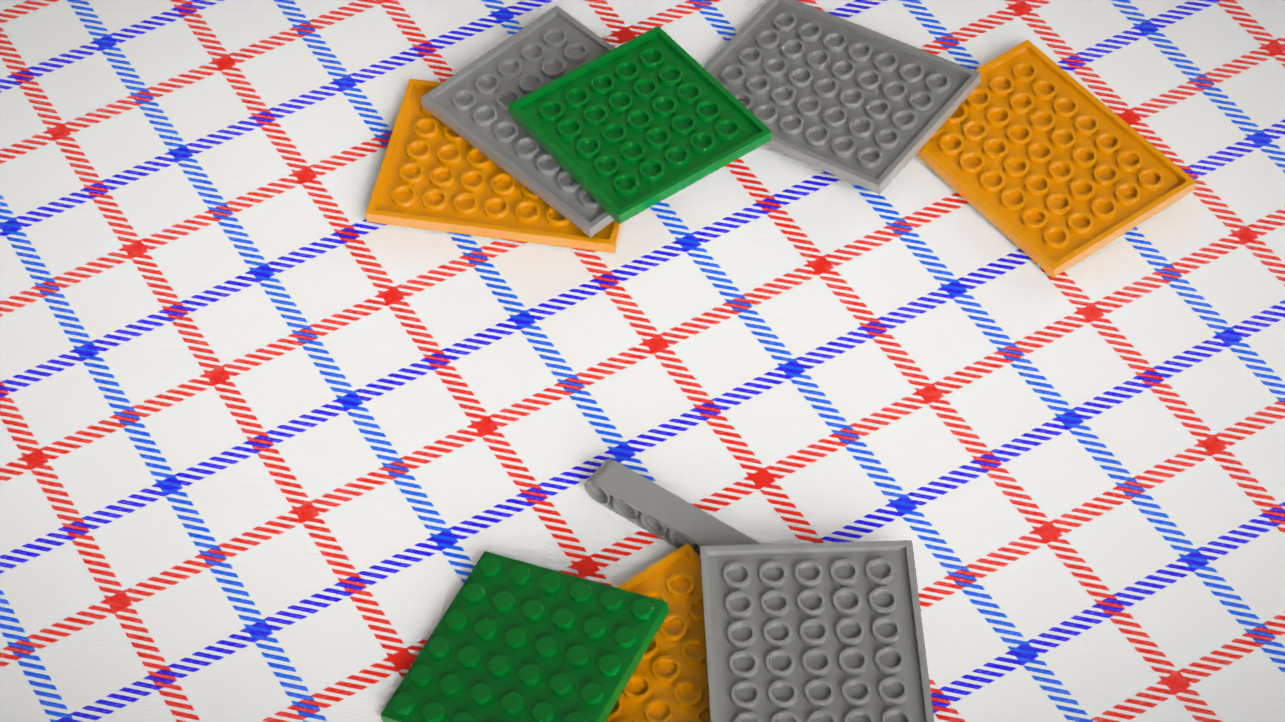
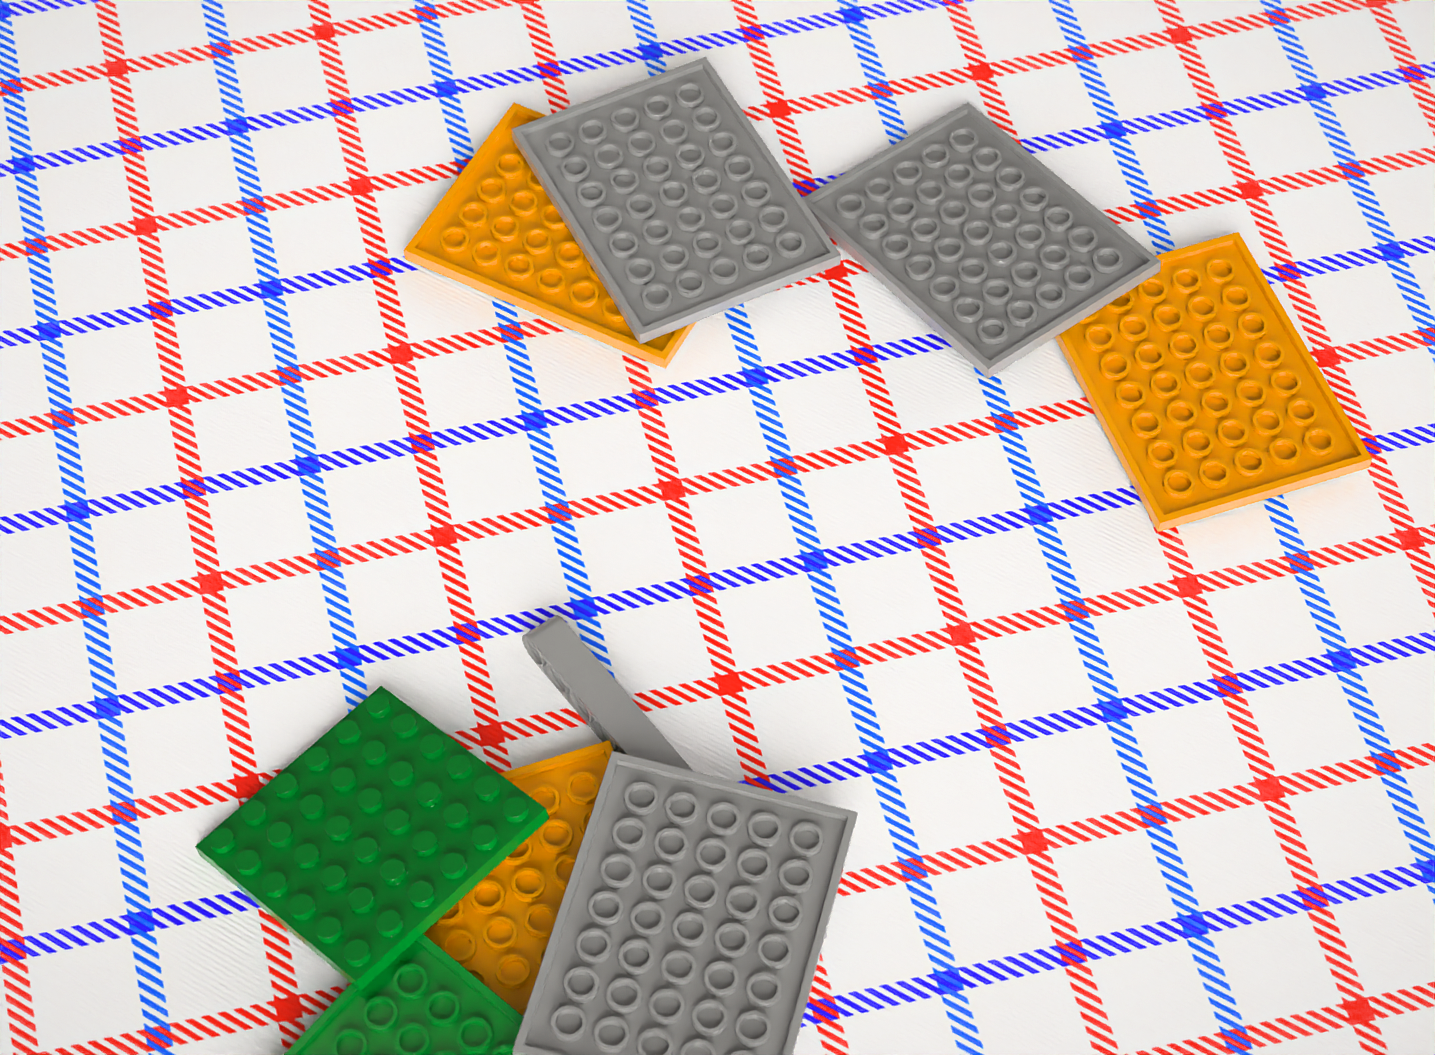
camera: 15 degrees right, 5 degrees up
green plate [508,26,772,224] -> none

